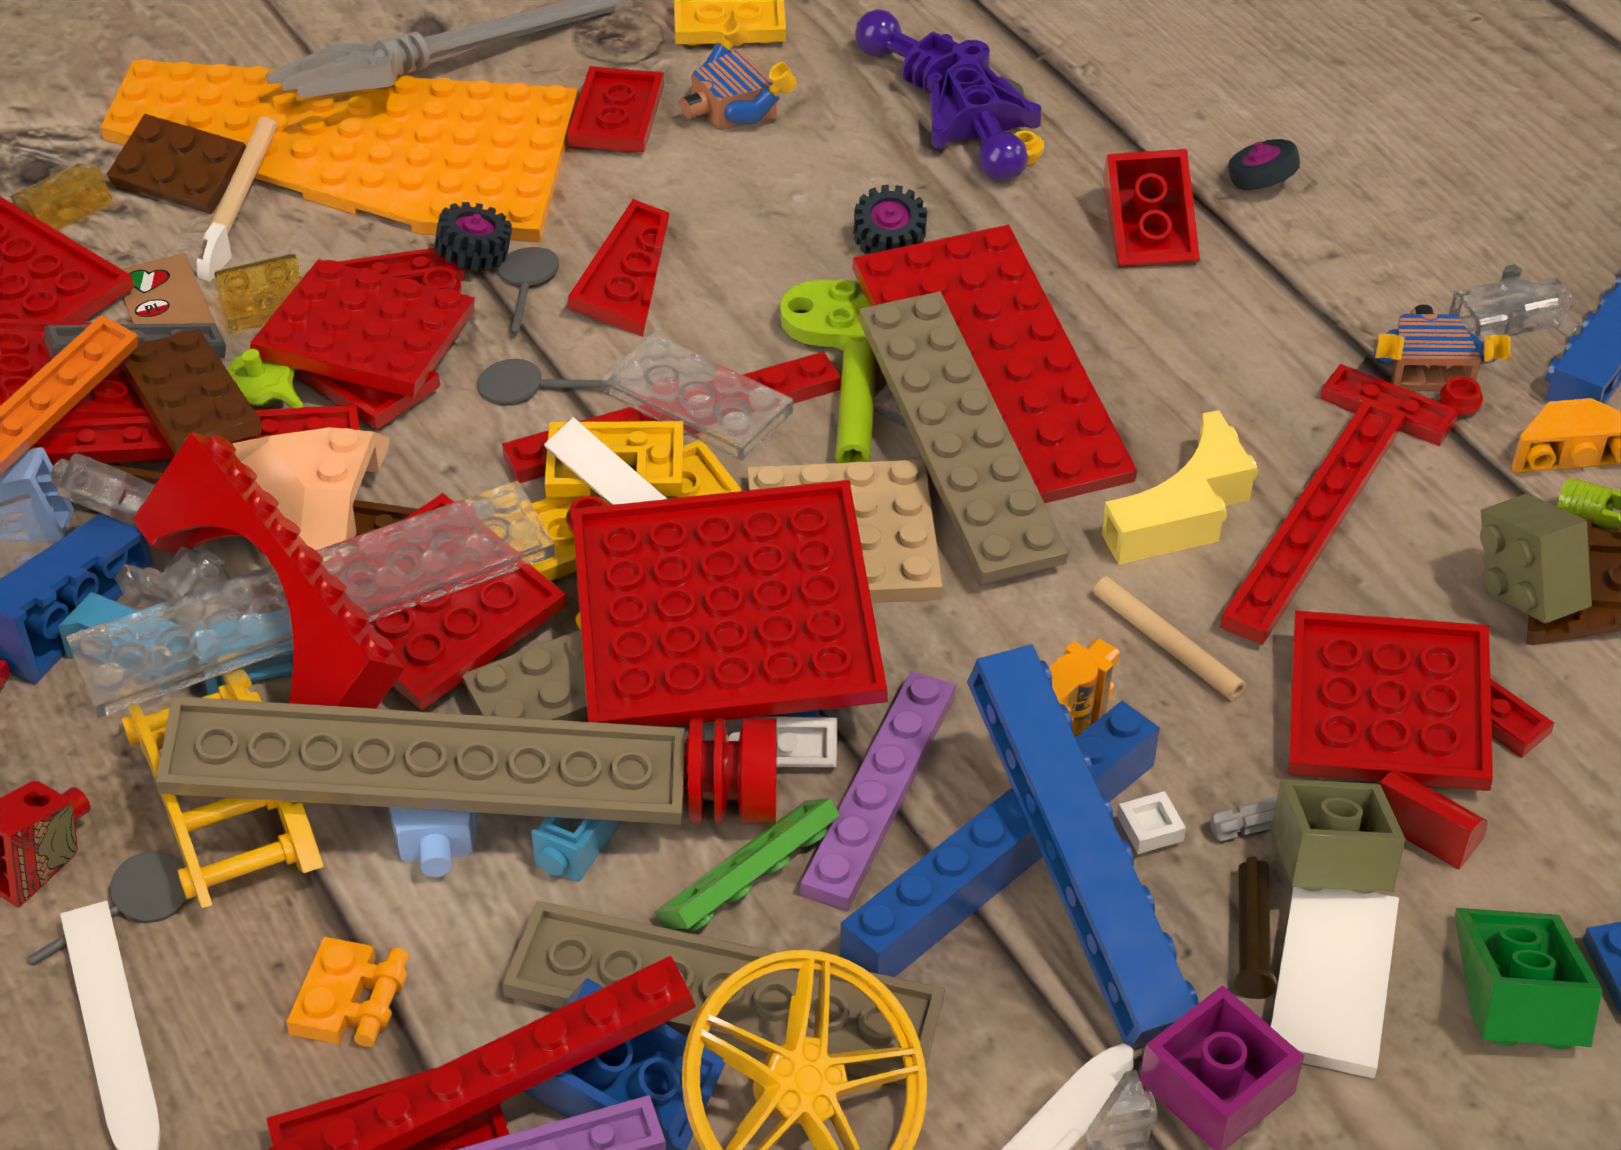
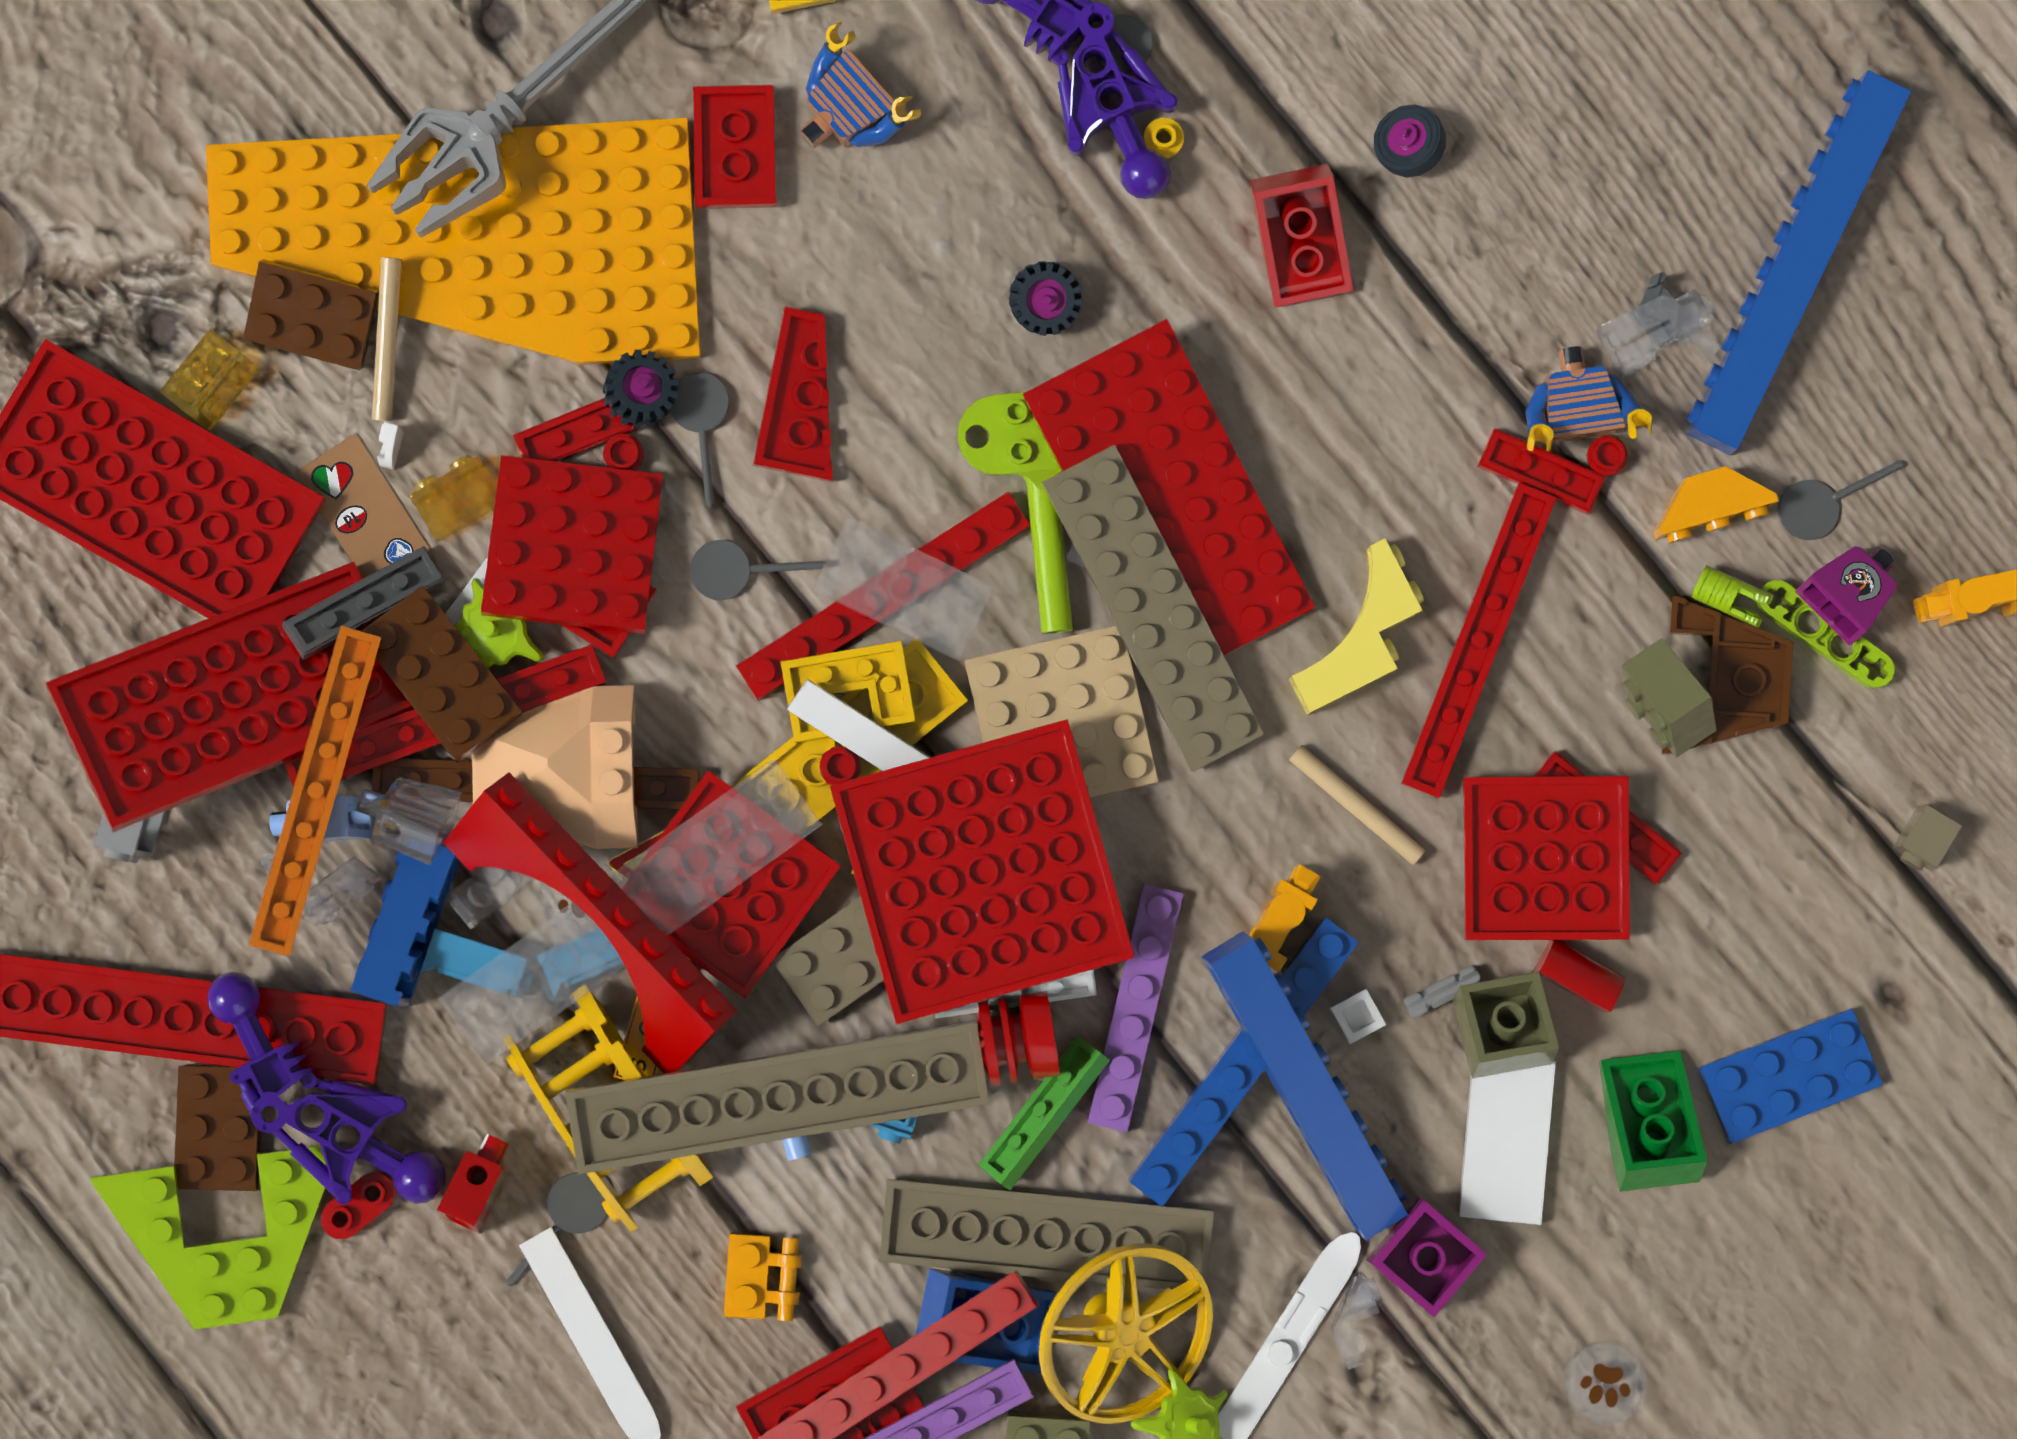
camera: 10 degrees left, 40 degrees up
dark brown axle [1233,856,1277,999] -> none

